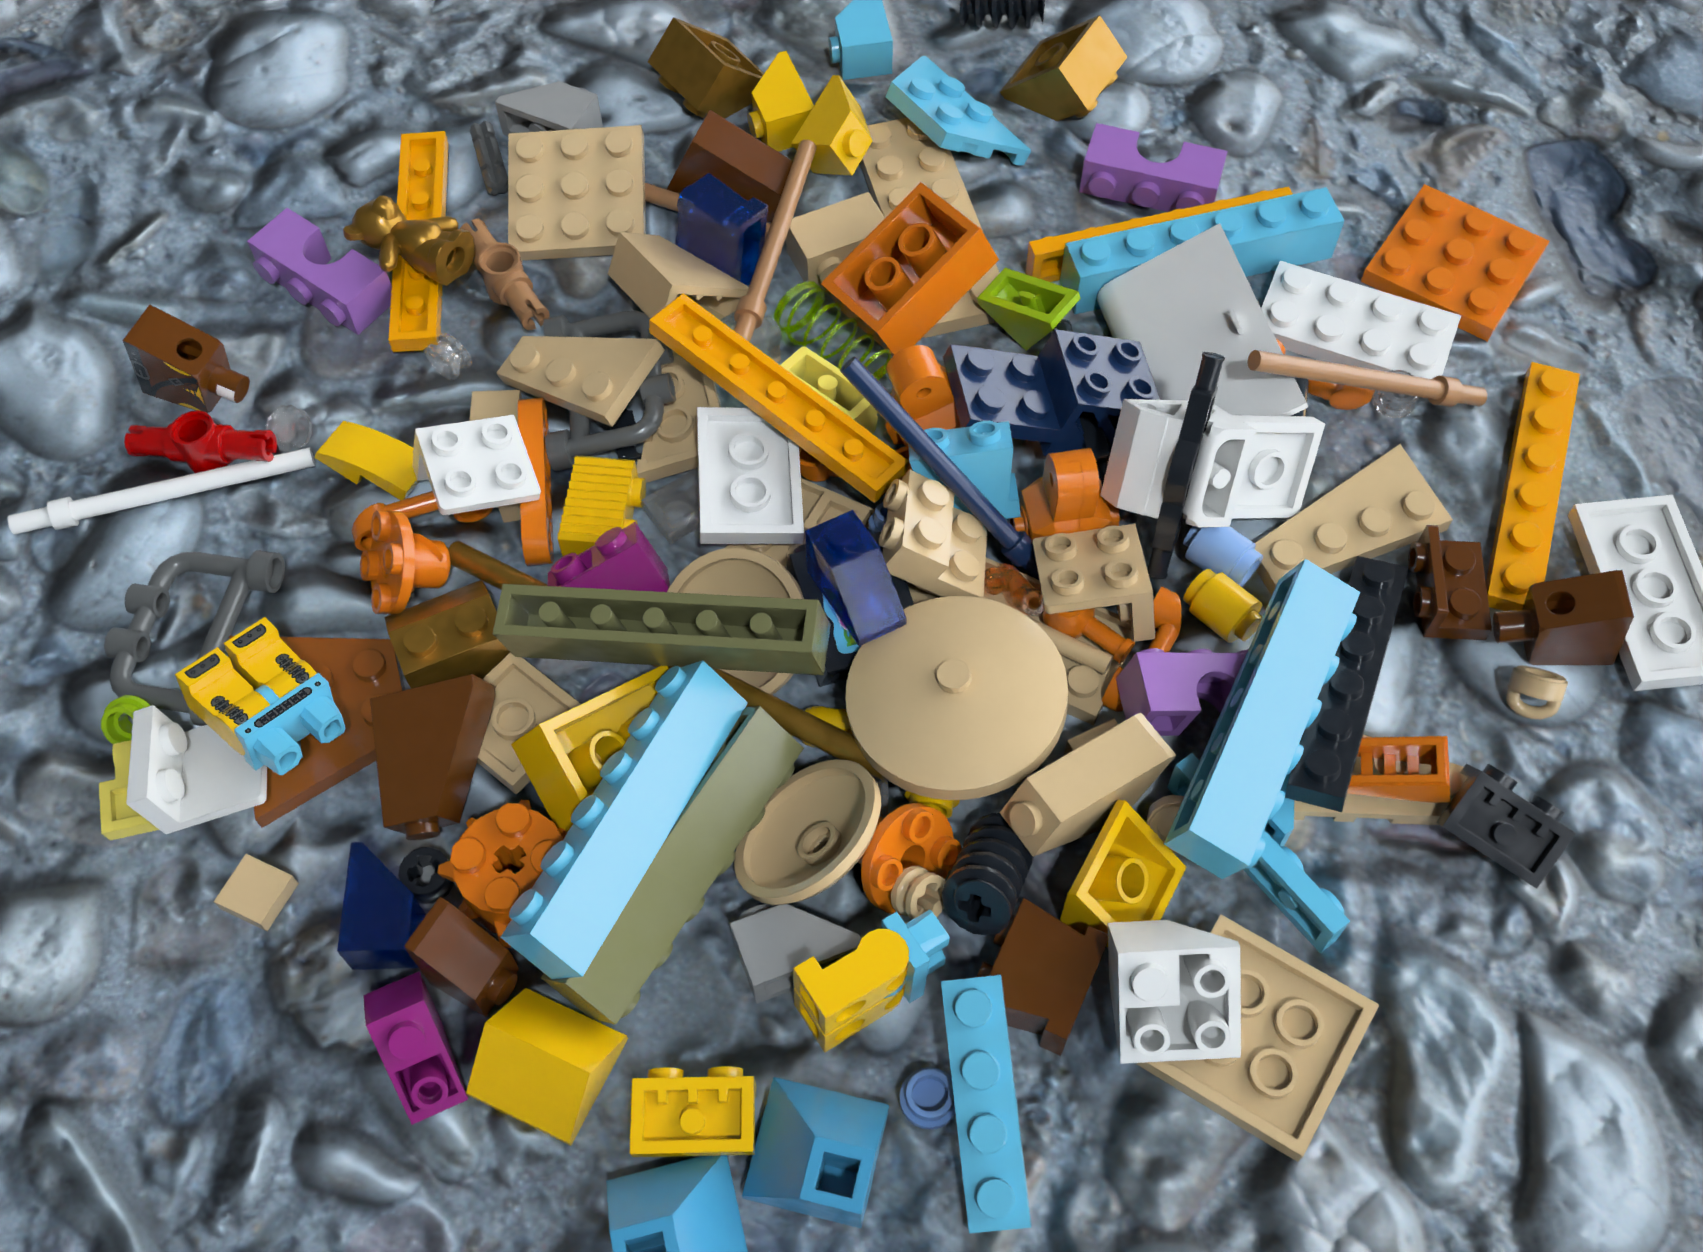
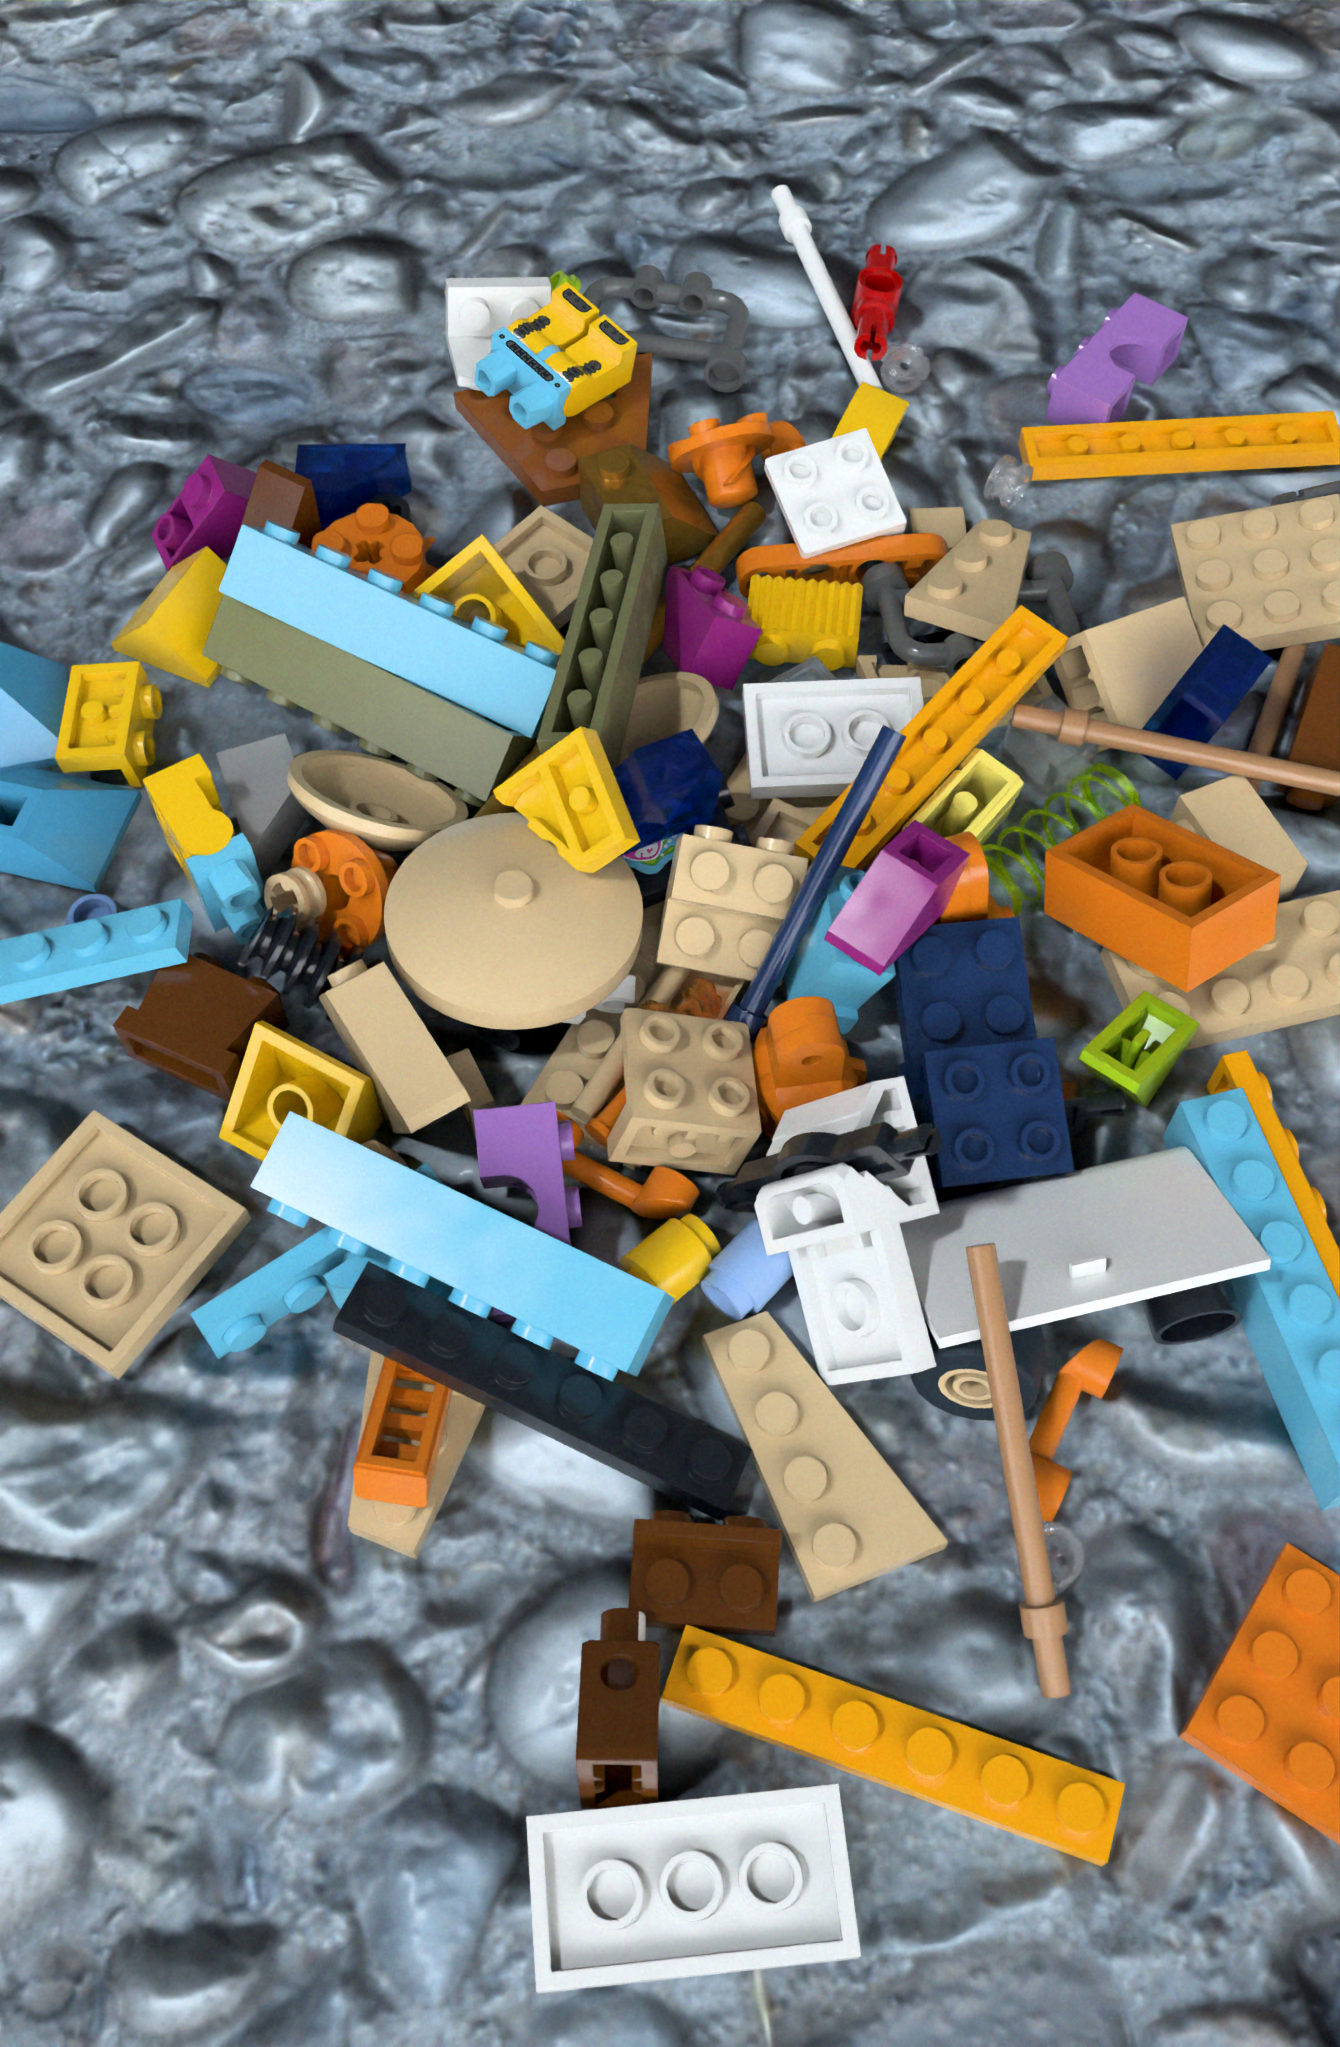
camera: 90 degrees right, 0 degrees up
reddish brown torso [122,305,250,413] -> none
tan tile [213,854,299,932] -> none
pearl gold piece [343,195,474,286] -> none
reddish brown slope [370,674,496,840] -> none
medium nougat pin [460,219,549,331] -> none
white slope [1108,920,1241,1064] -> none
white plate [1261,261,1461,379] -> none
black bracket [1436,764,1576,889] -> none
tan tile [1506,665,1568,720] -> none
none -> yellow wing [493,726,641,873]
none -> slope [824,820,971,976]

